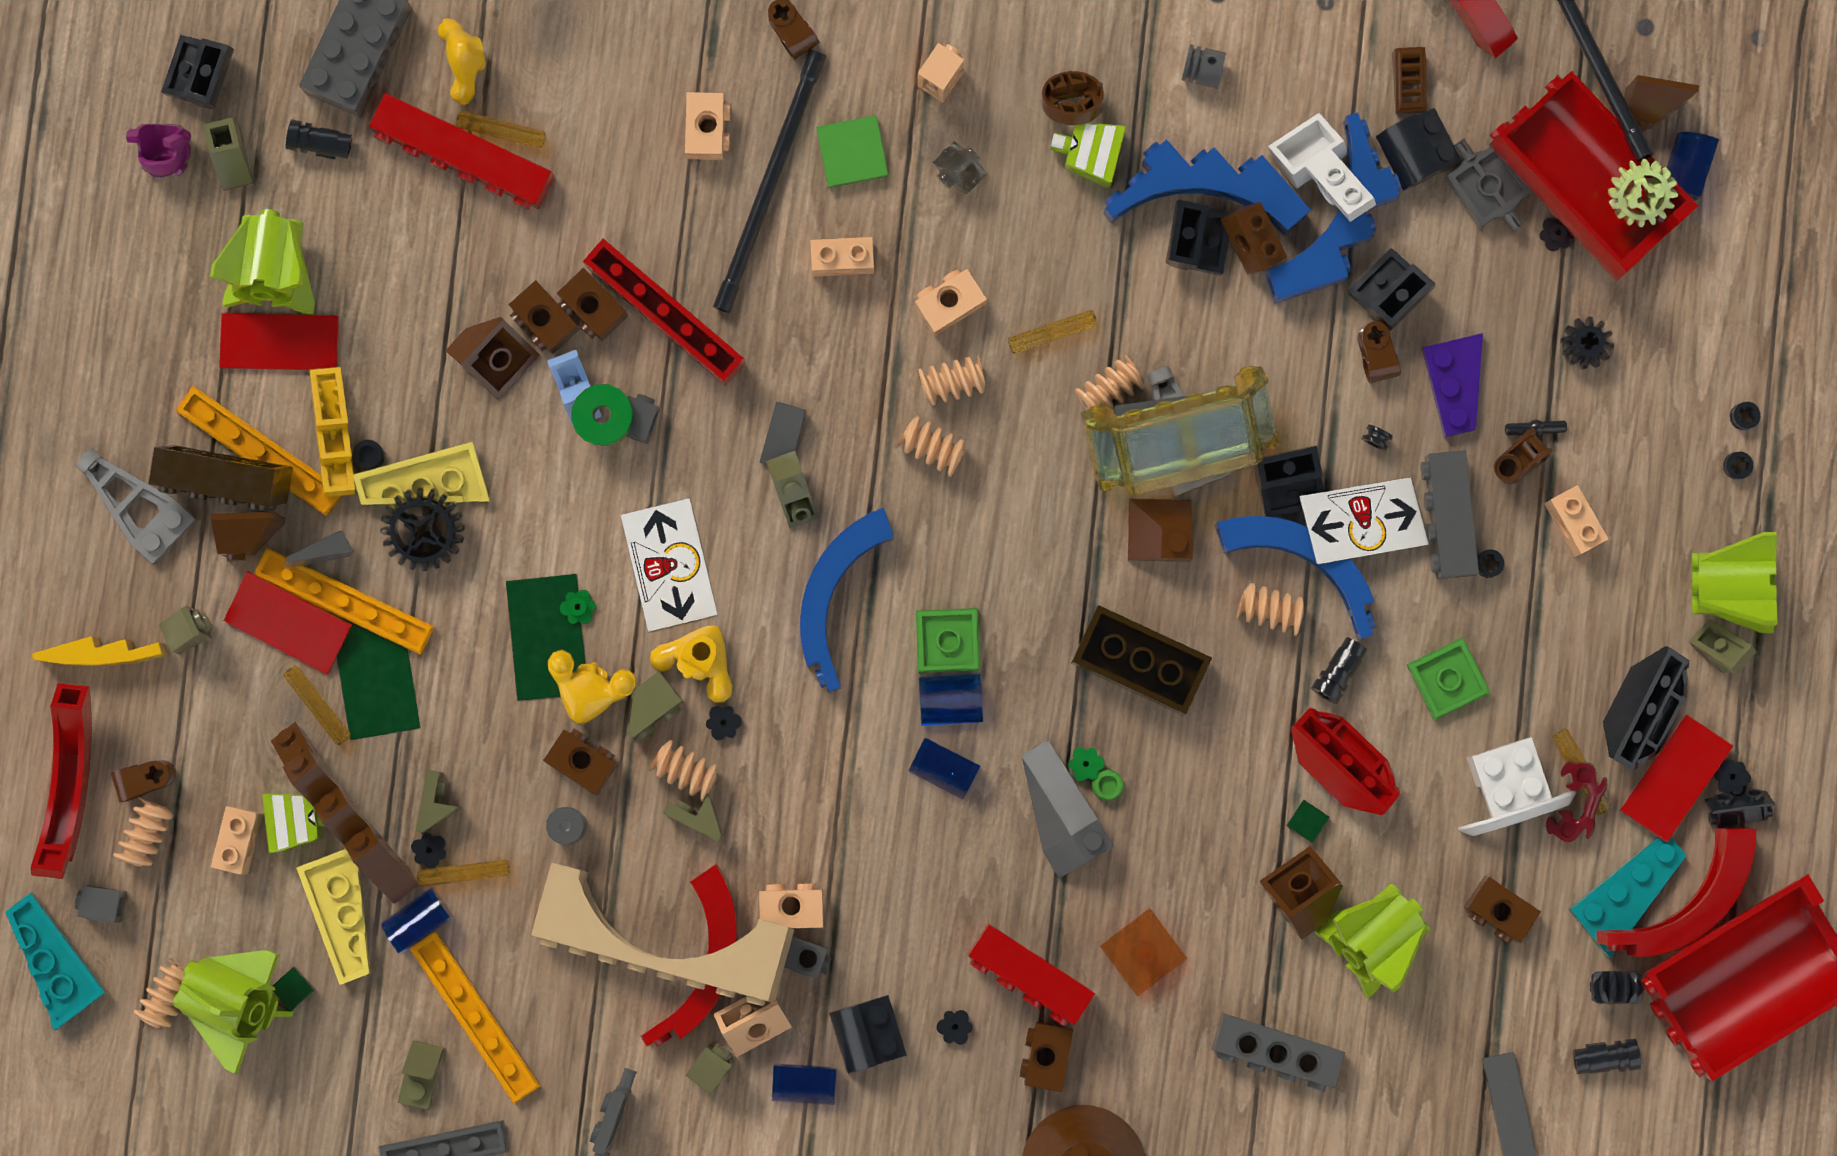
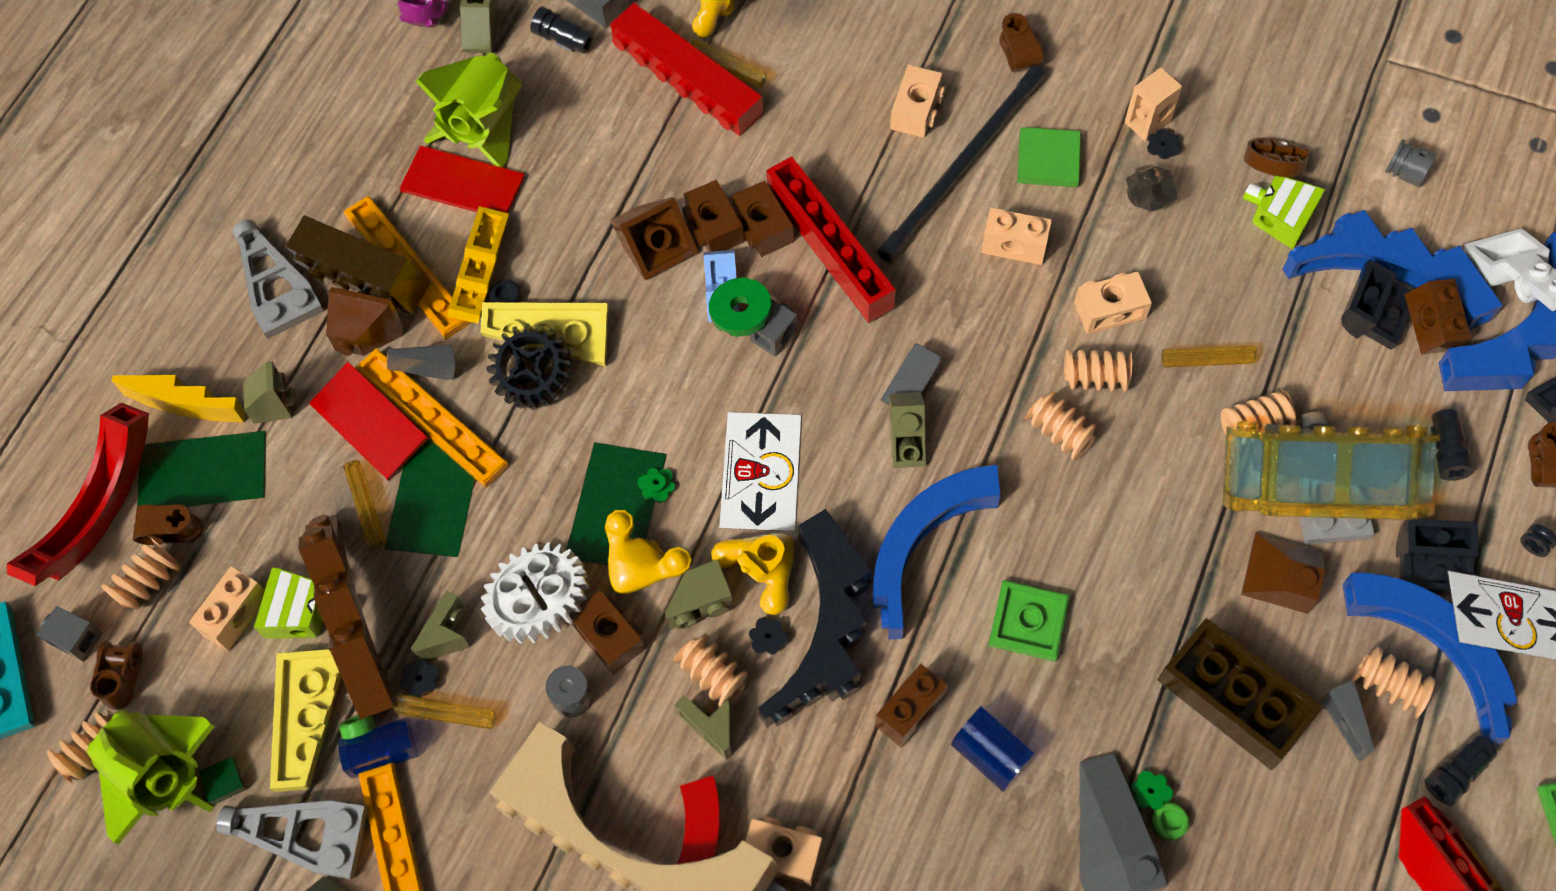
camera: 20 degrees right, 20 degrees down
clear blue brick [919,674,983,726] -> none
none -> reddish brown piece [90,641,143,710]
none -> dark green sticker [137,431,265,507]
none -> light grey plate [216,800,369,879]
none -> bright green tile [339,715,376,739]
none -> white gear [481,542,589,644]
none -> black arch [758,509,871,728]
none -> reddish brown brick [875,664,948,748]
none -> black plant [1147,128,1181,159]
none -> dark grey slope [1321,680,1375,761]
none -> black axle [1430,409,1474,481]

